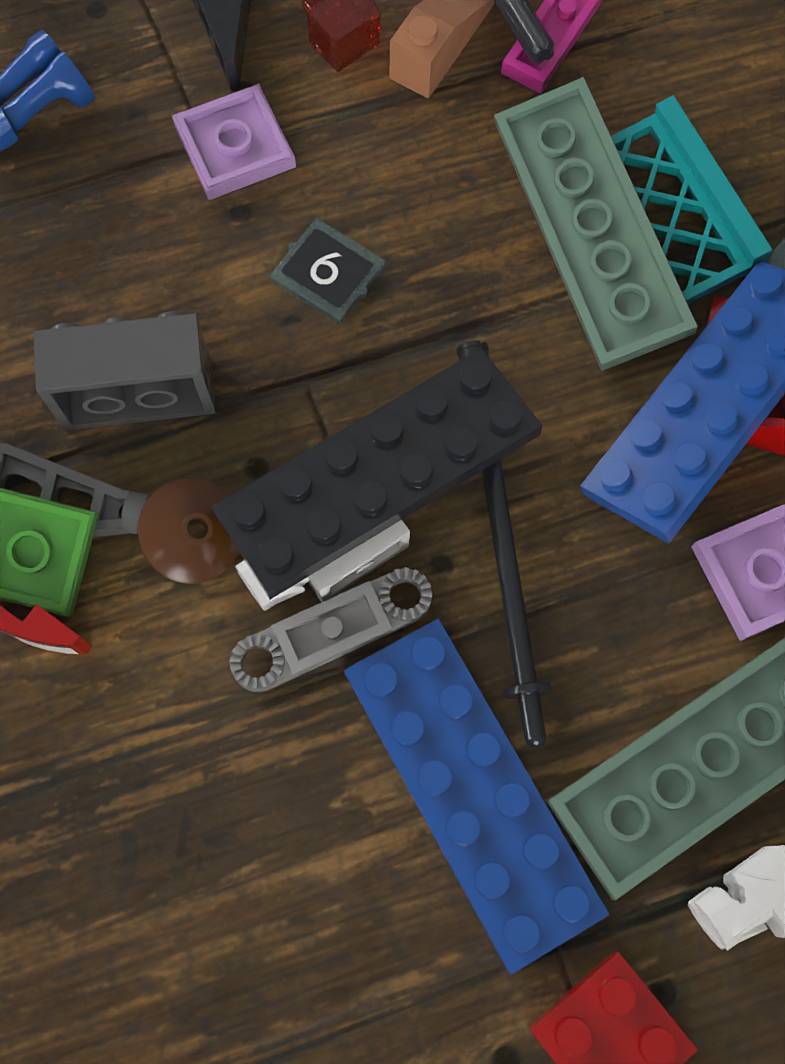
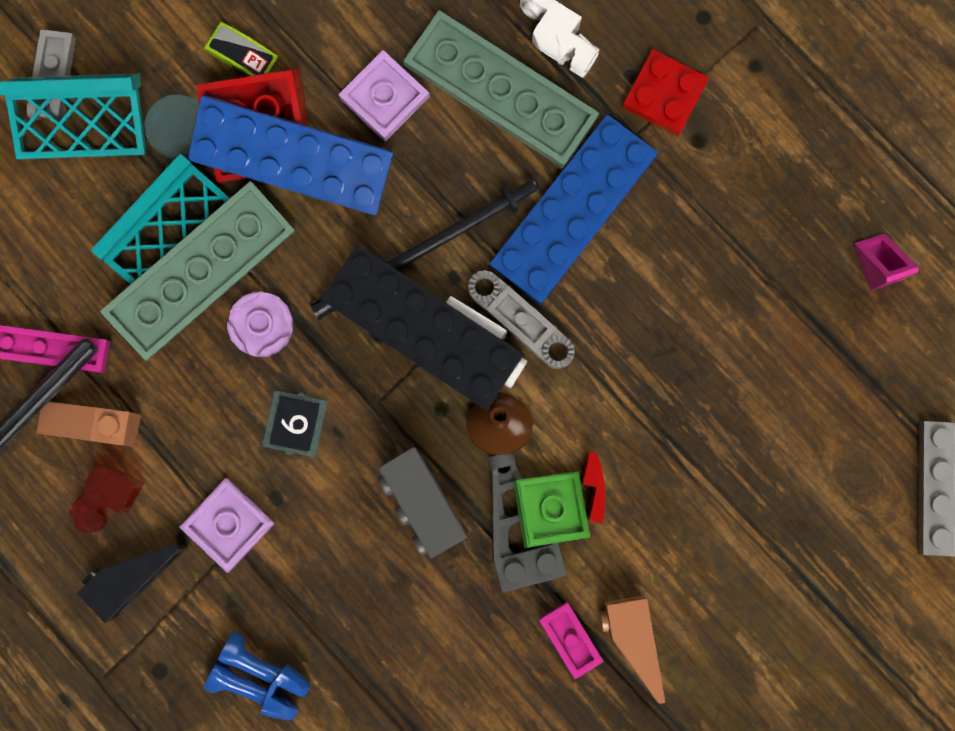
camera: 110 degrees left, 10 degrees up
none -> lavender tile [227,292,293,357]

